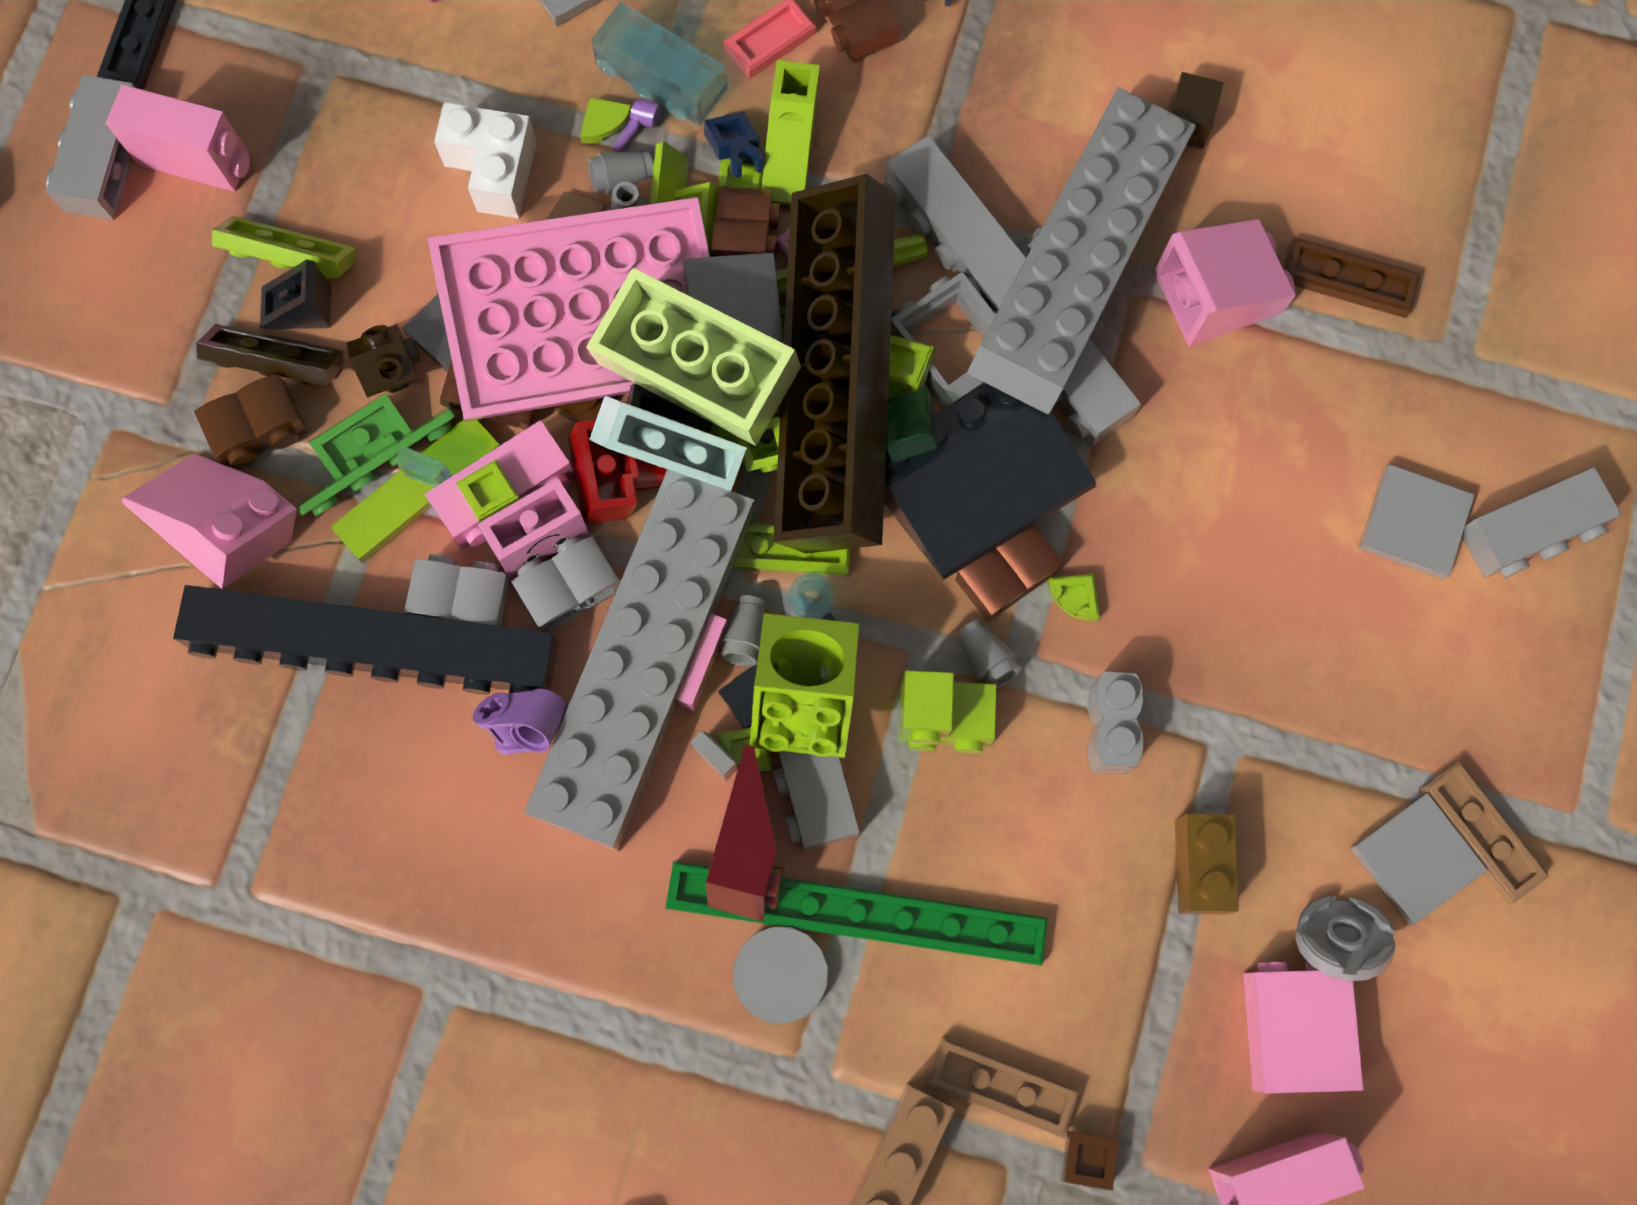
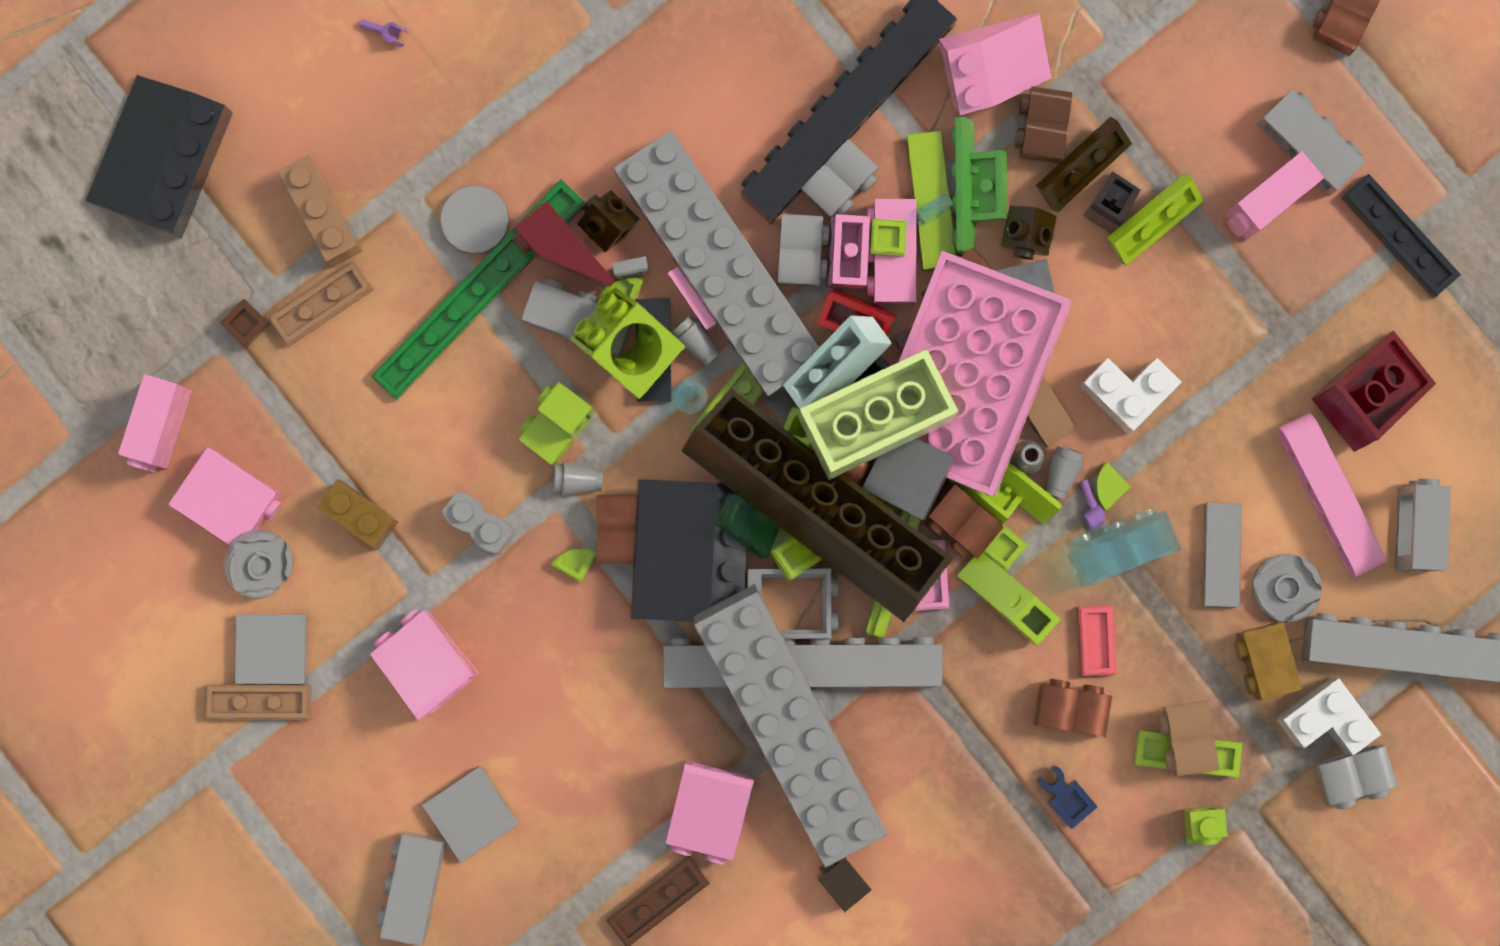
camera: 125 degrees right, 10 degrees up
medium lavender piece [473,689,568,755] -> none
dark blue plate [704,111,763,178] -> none
none -> bright pink slope [370,609,480,720]
none -> dark brown brick [577,190,640,253]

